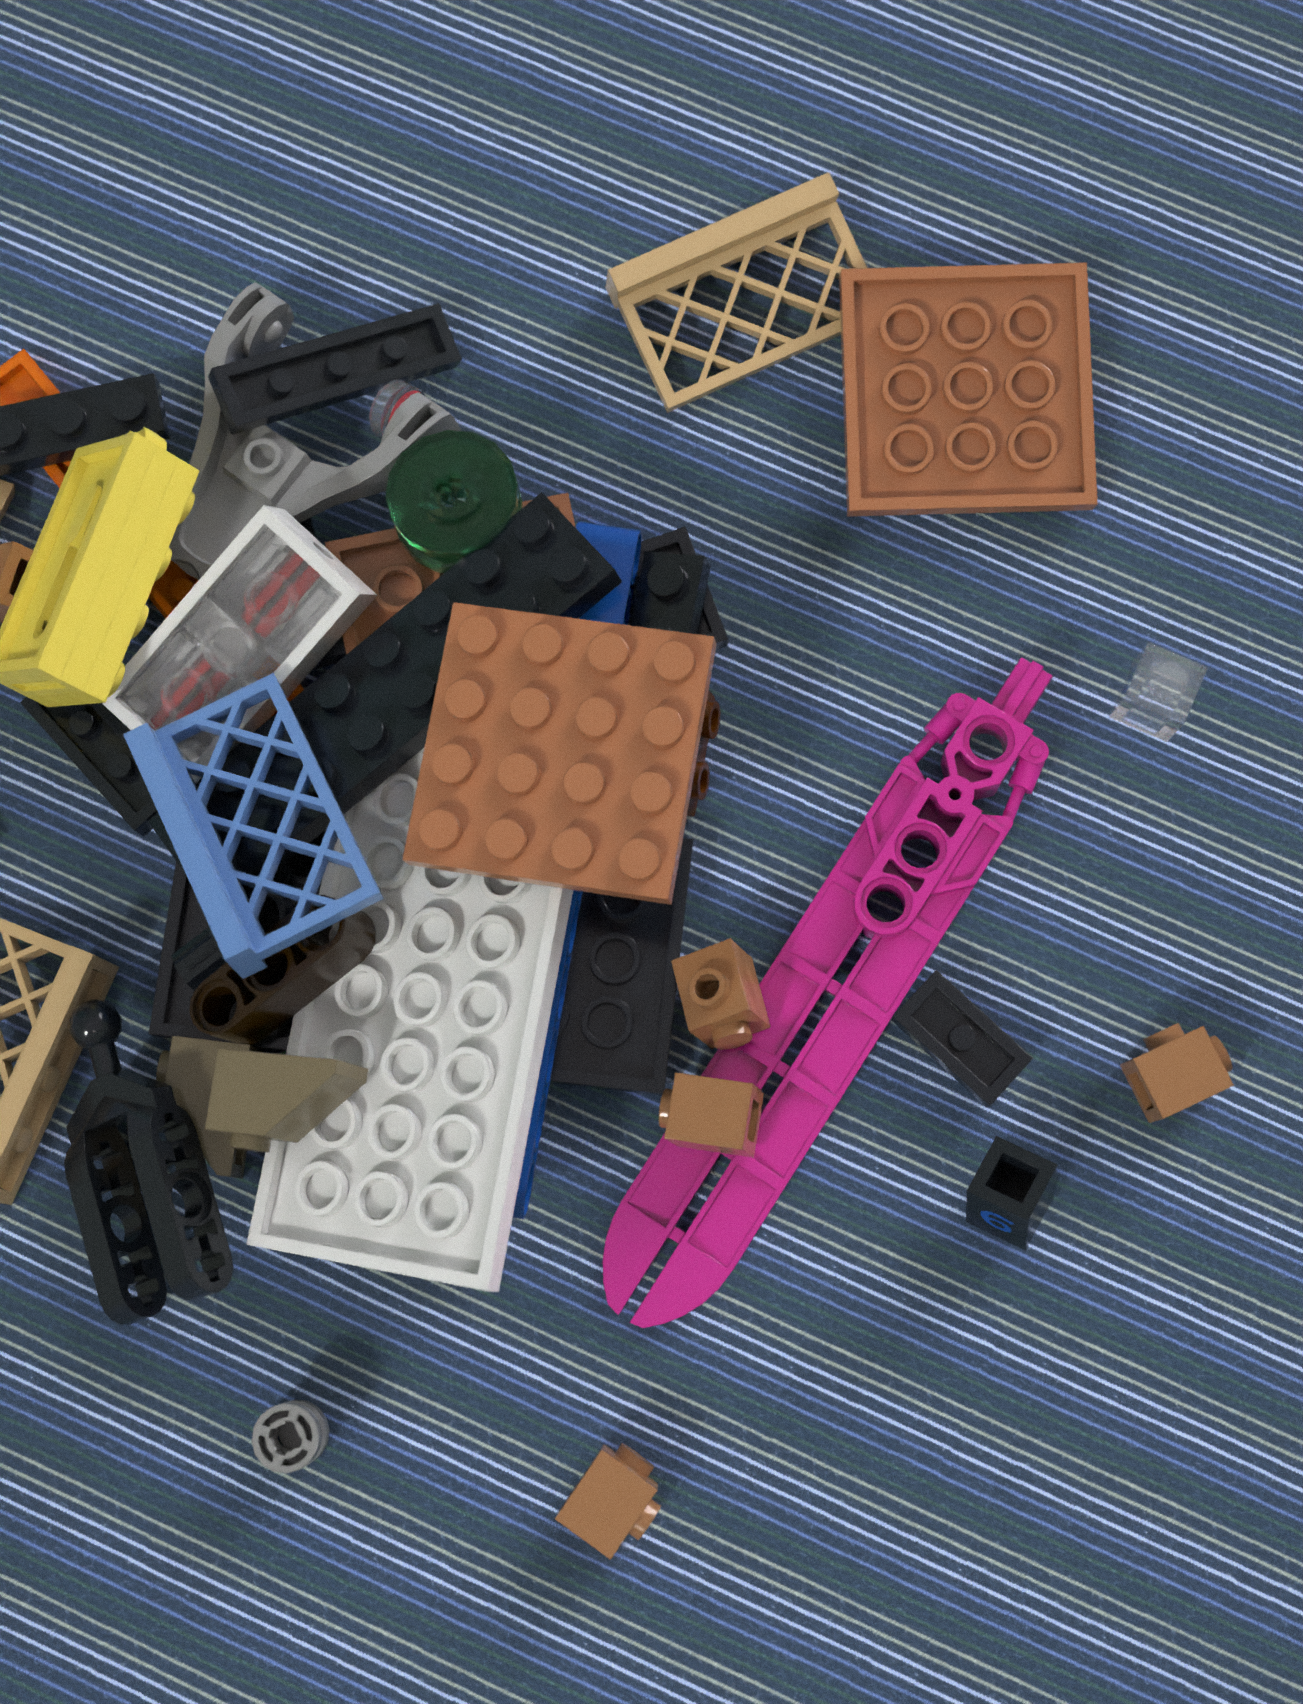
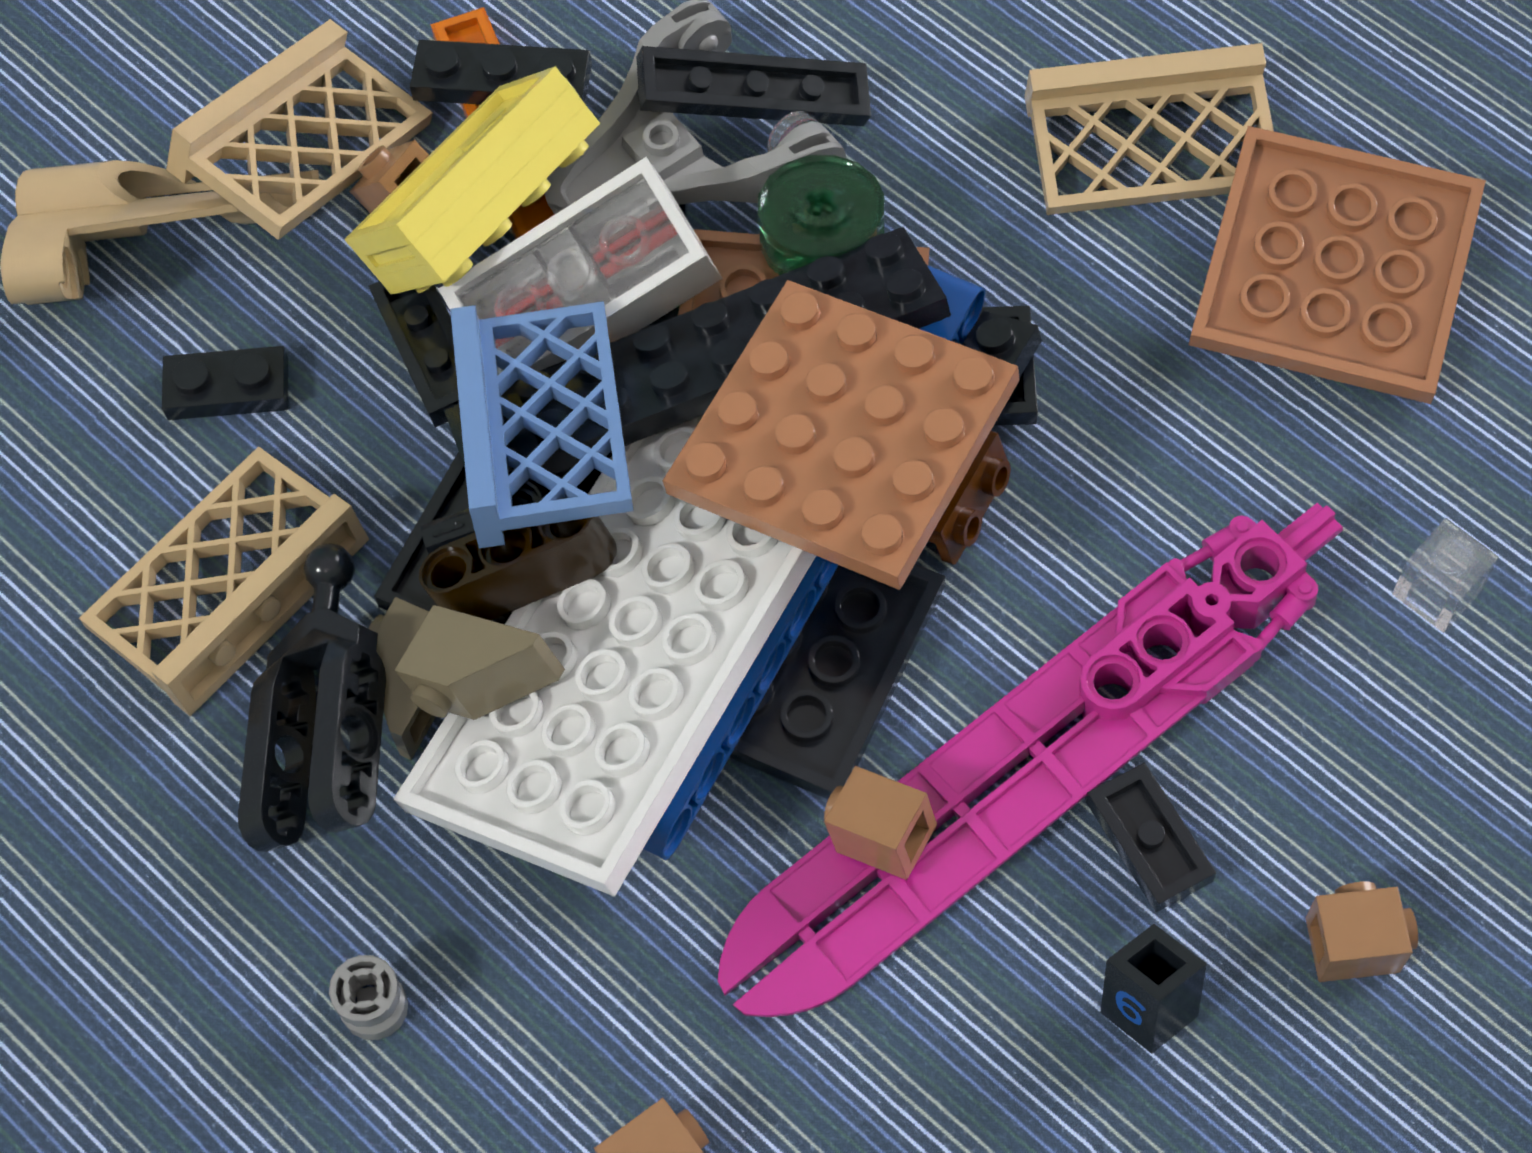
camera: 20 degrees right, 15 degrees down
medium nougat brick [671,938,771,1050] -> none

